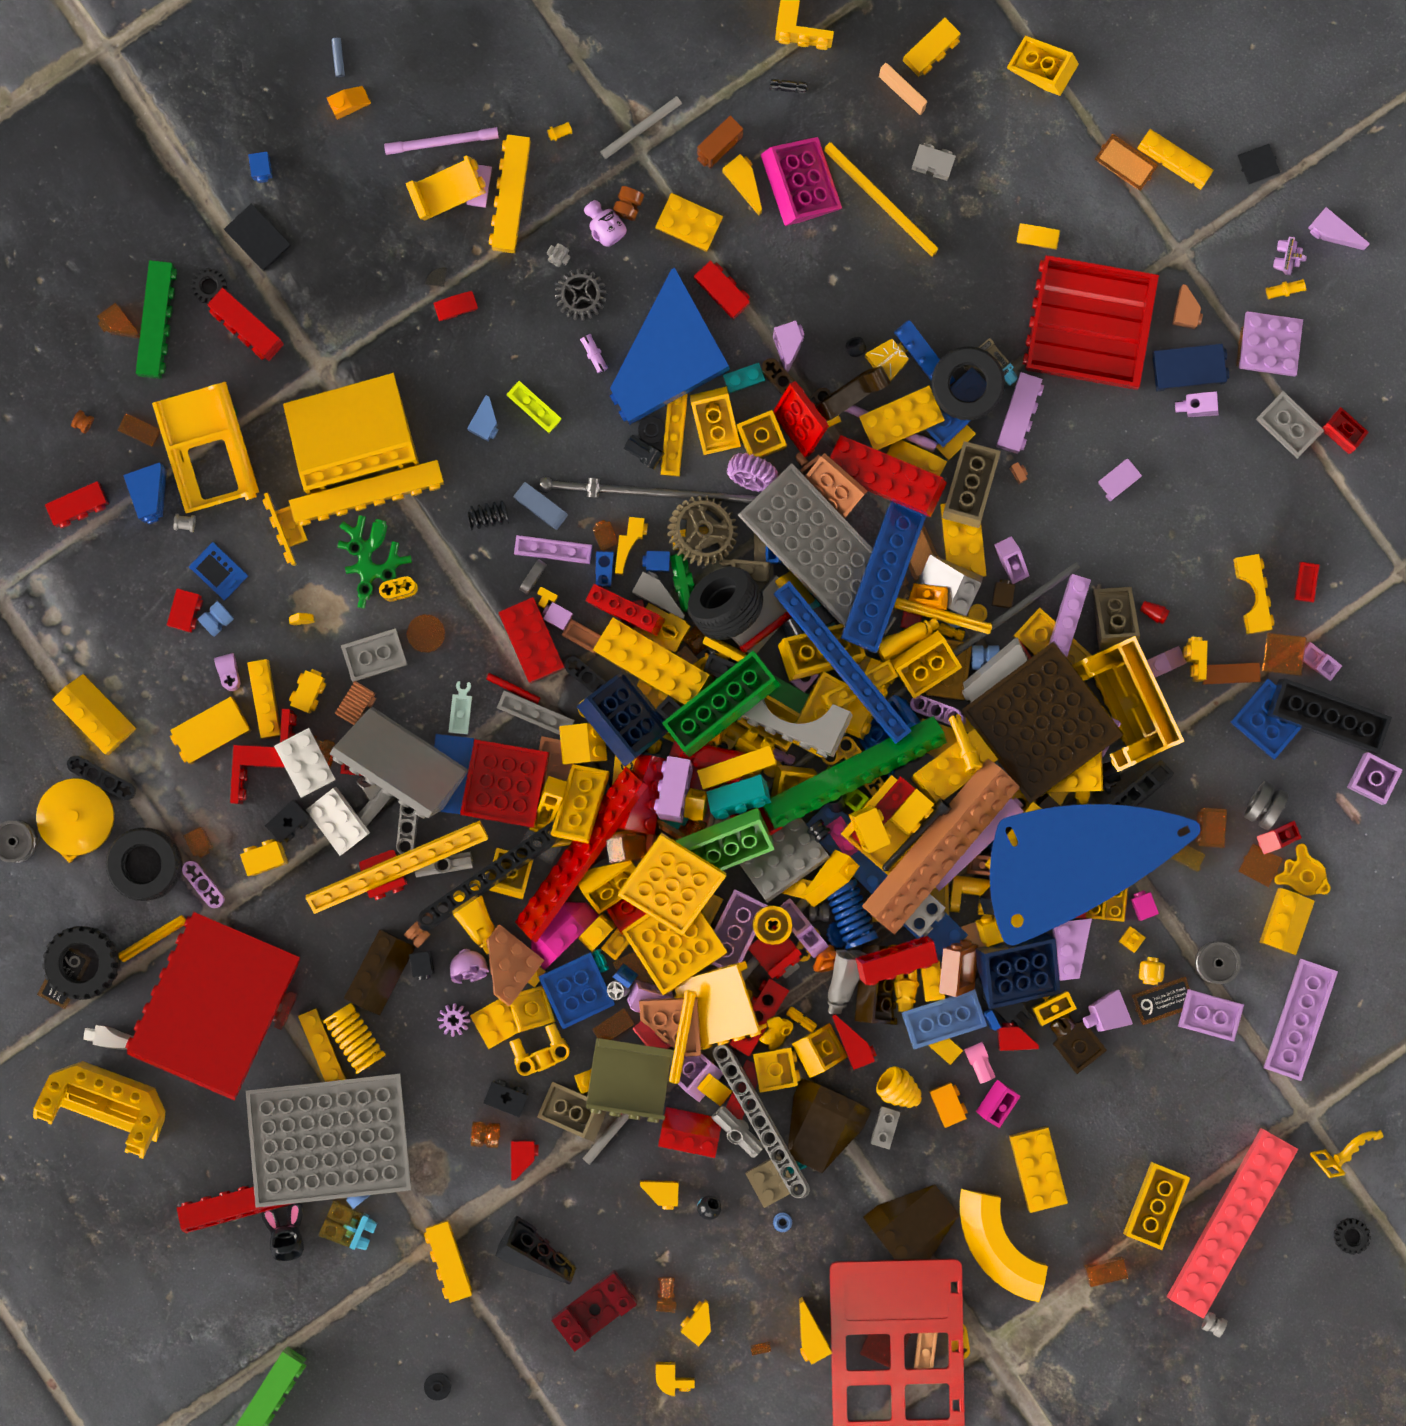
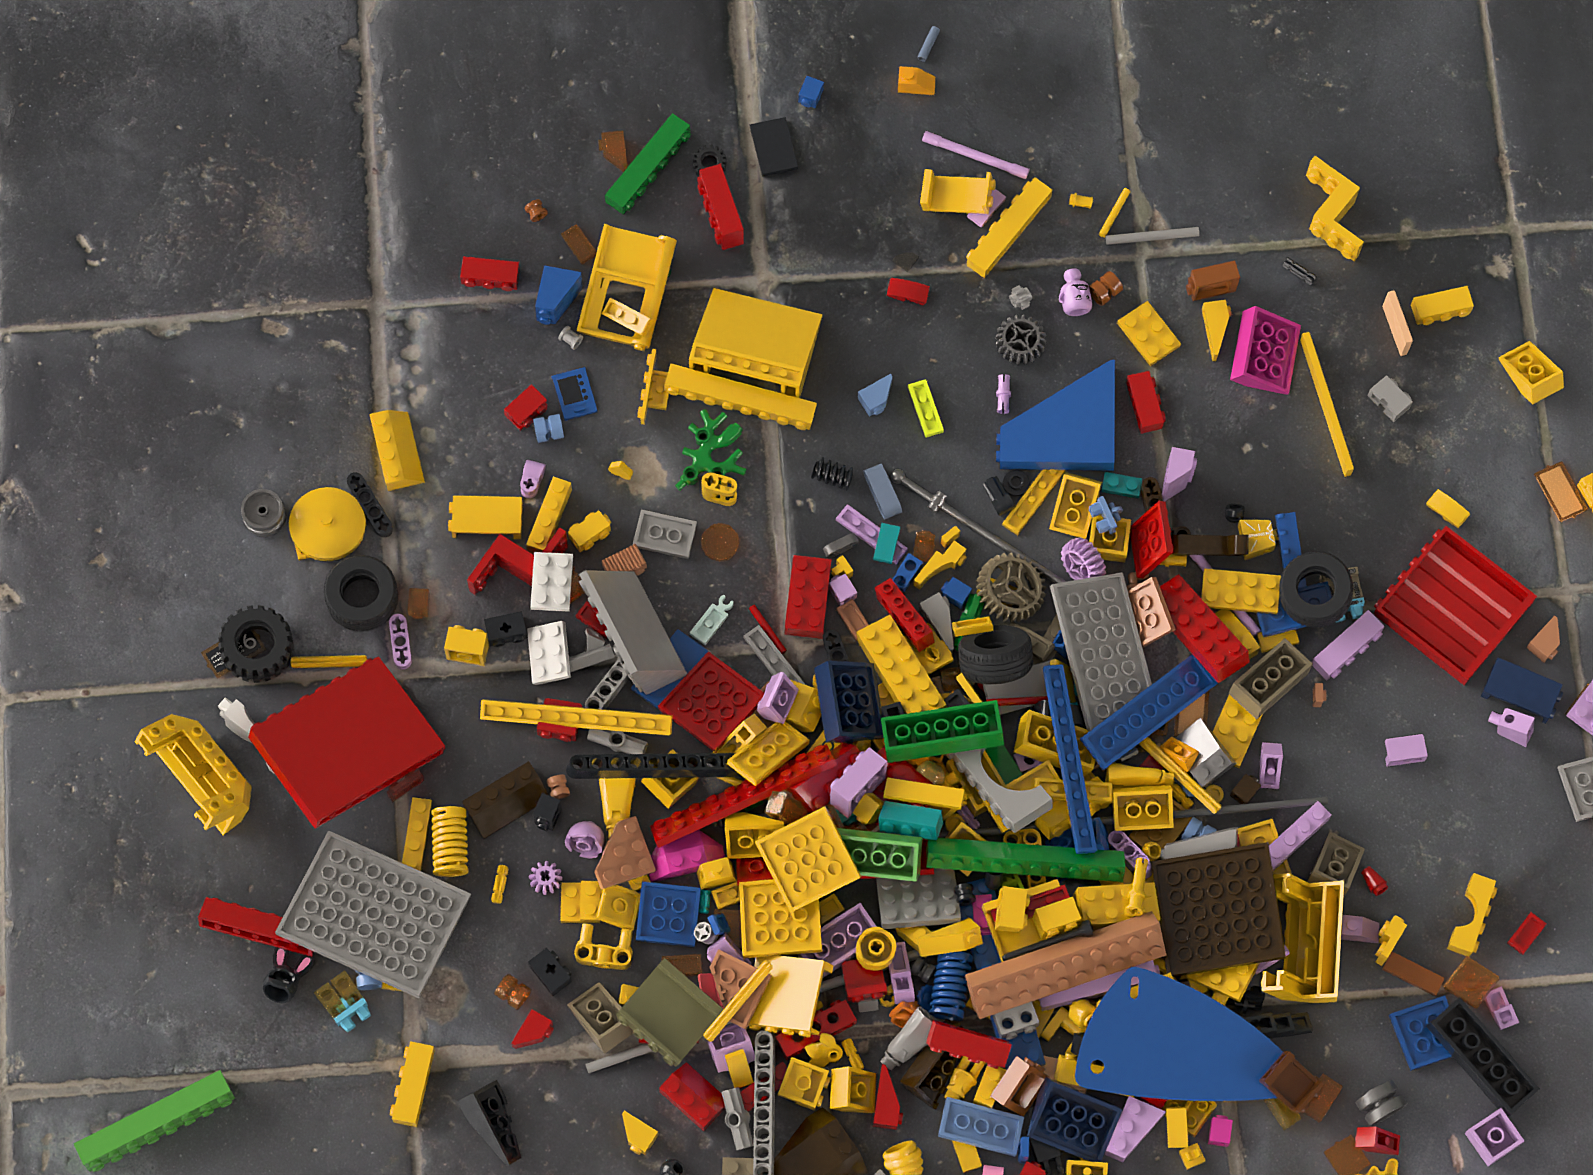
camera: 30 degrees right, 15 degrees down
none -> yellow axle [491,865,509,904]
none -> yellow tile [601,298,654,337]
none -> lavender slope [757,672,799,724]
none -> teal tile [873,523,900,564]
none -> clear yellow helmet [916,761,945,786]
none -> yellow tile [941,526,960,548]
none -> yellow tile [952,617,994,637]
none -> yellow head [1068,999,1096,1029]
none -> medium blue hips [1089,496,1123,534]
none -> yellow bar [1099,188,1130,238]
none -> yellow plate [1142,842,1161,861]
none -> yellow tile [1166,1107,1188,1148]
none -> reddish brown panel [1259,1051,1324,1114]

